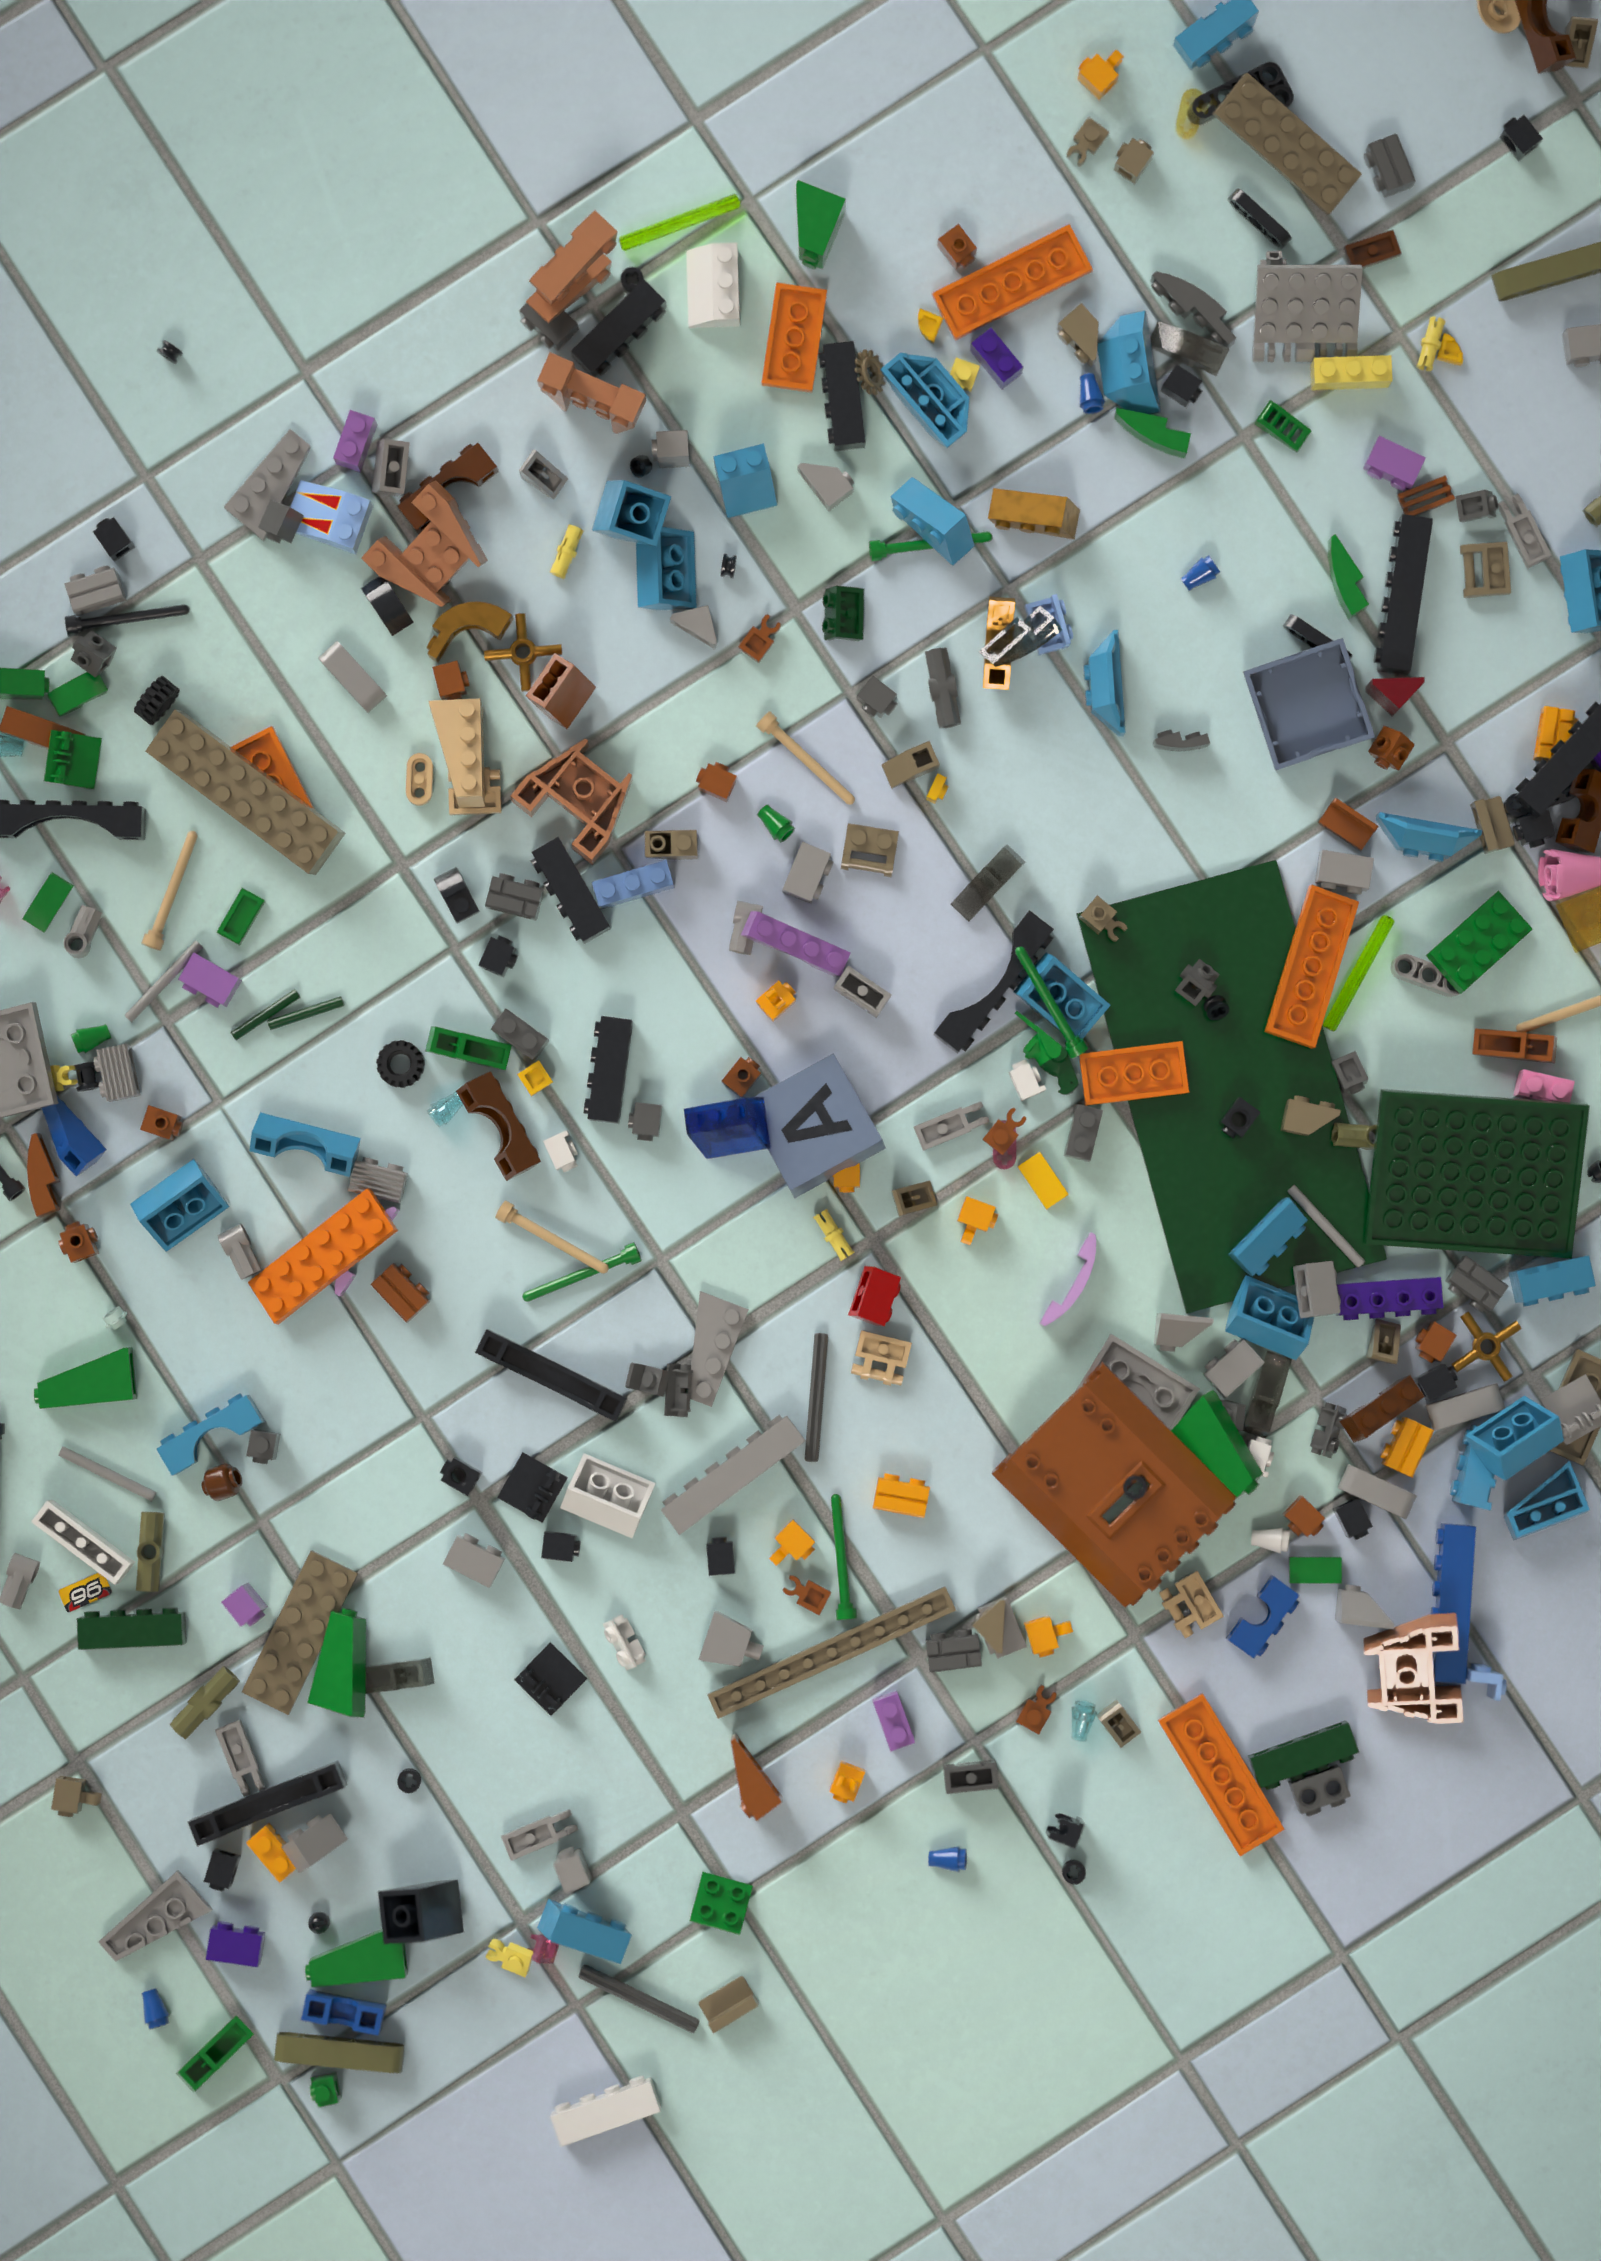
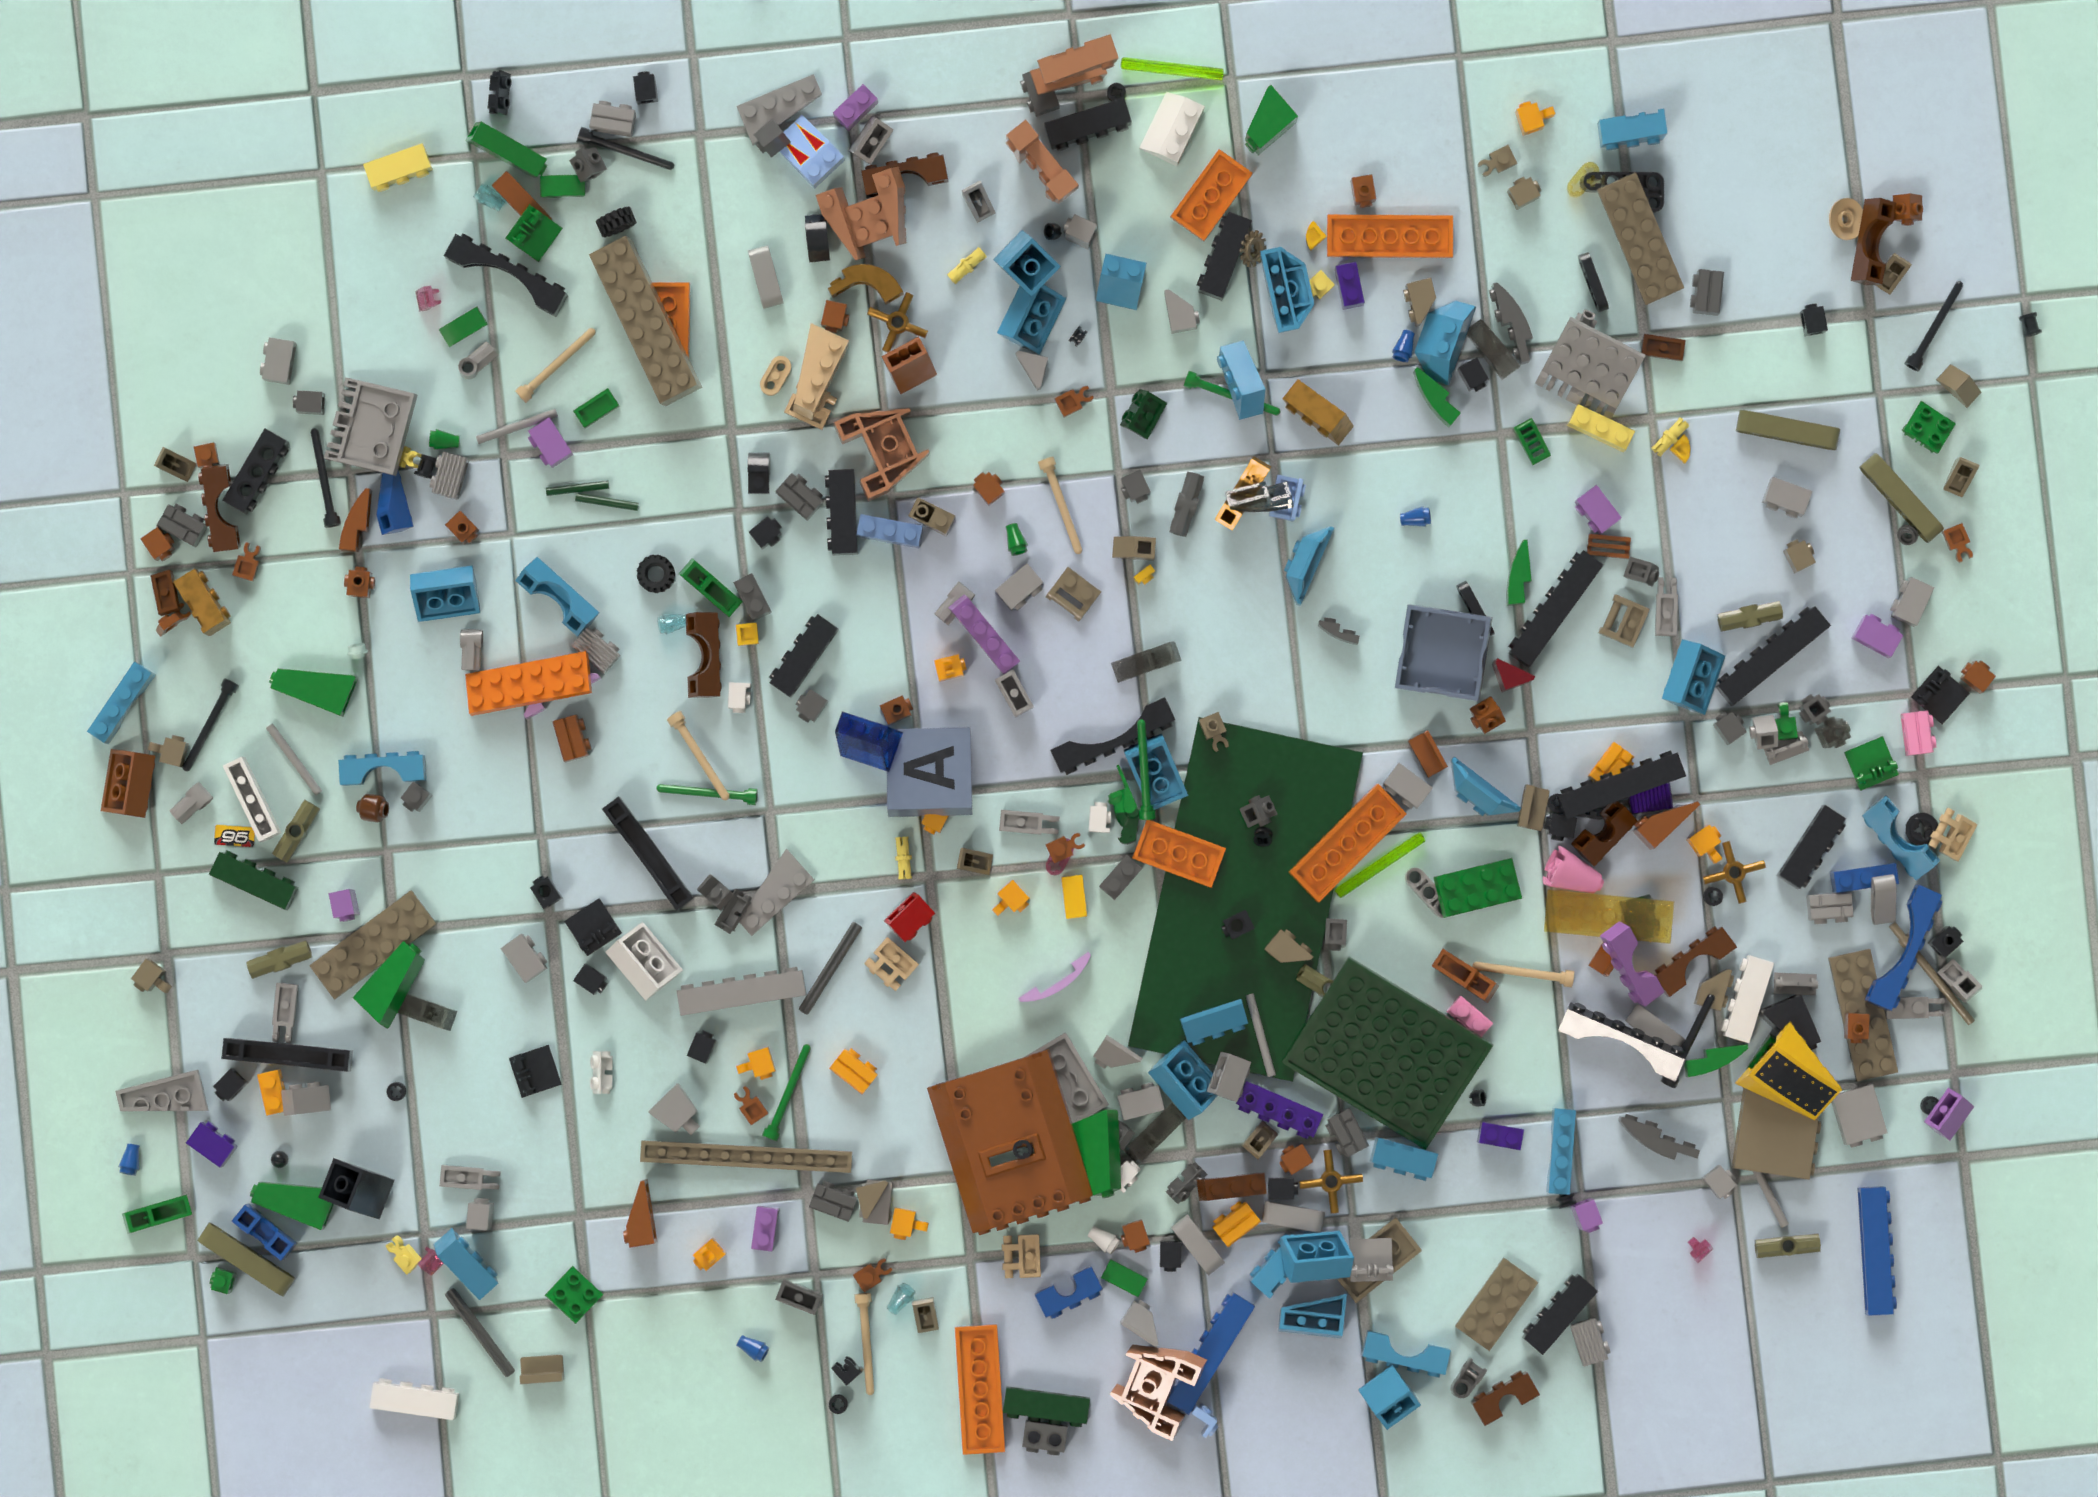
camera: 25 degrees right, 0 degrees up
none -> tan piece [854,1293,874,1395]

